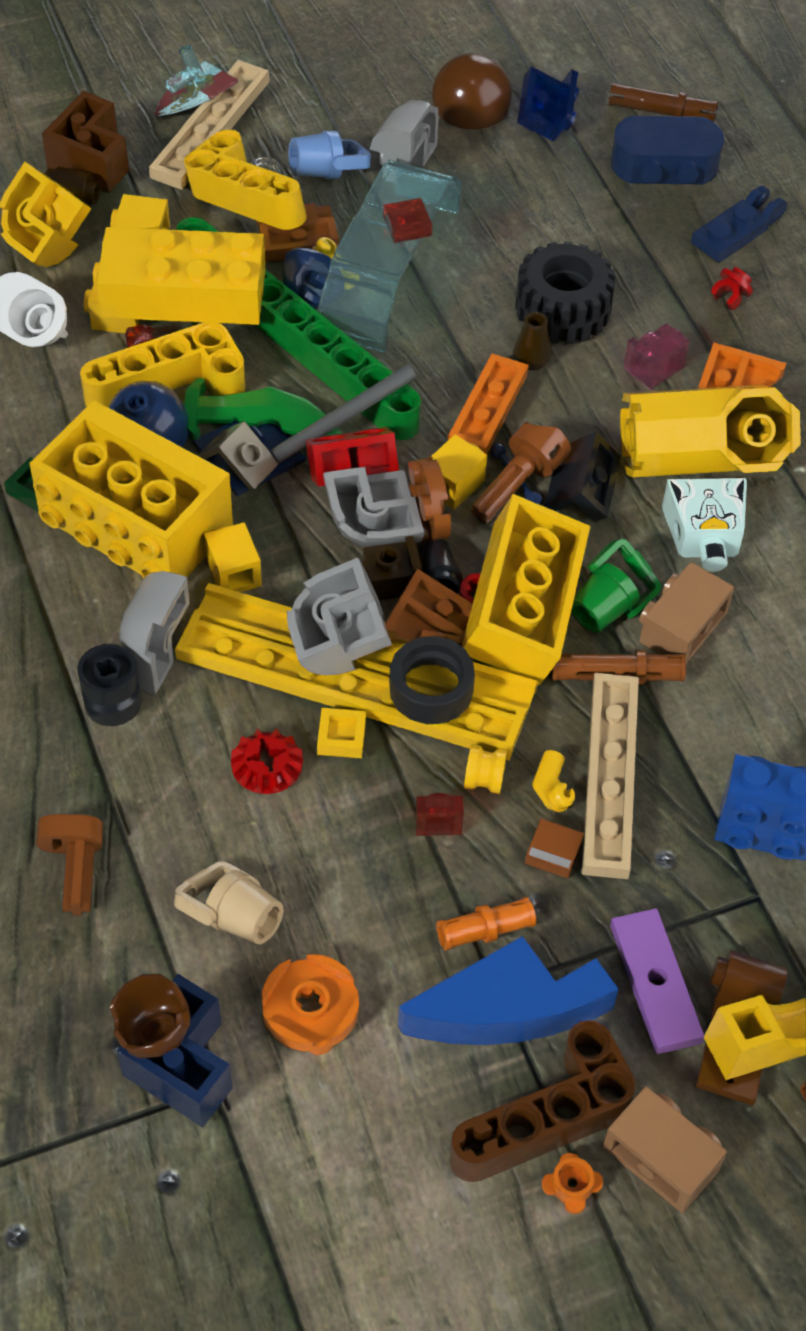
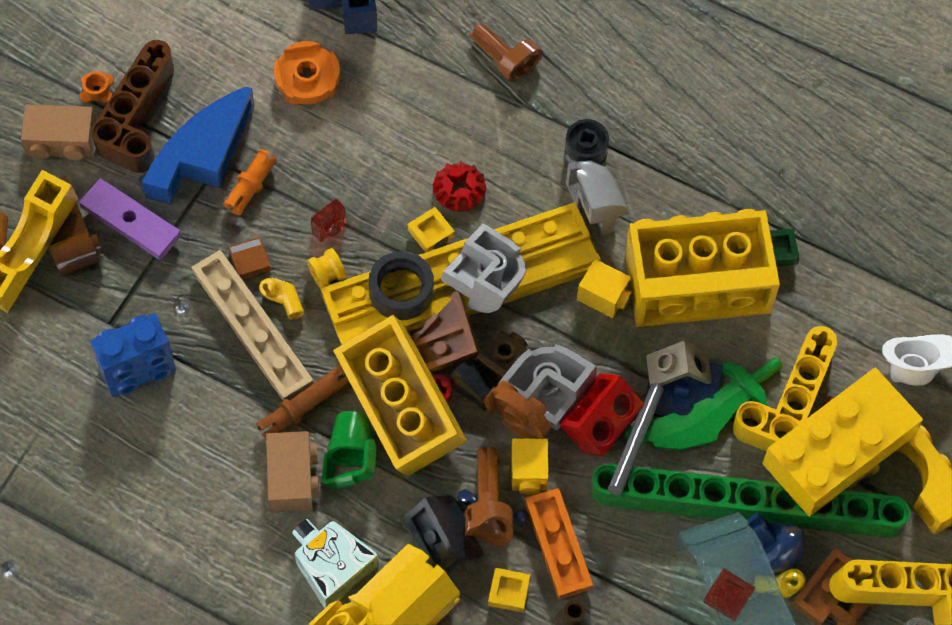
camera: 140 degrees right, 10 degrees up
dark blue cylinder [108,380,189,447] -> none
tan piece [174,861,284,945] -> none
none -> yellow plate [488,568,531,613]

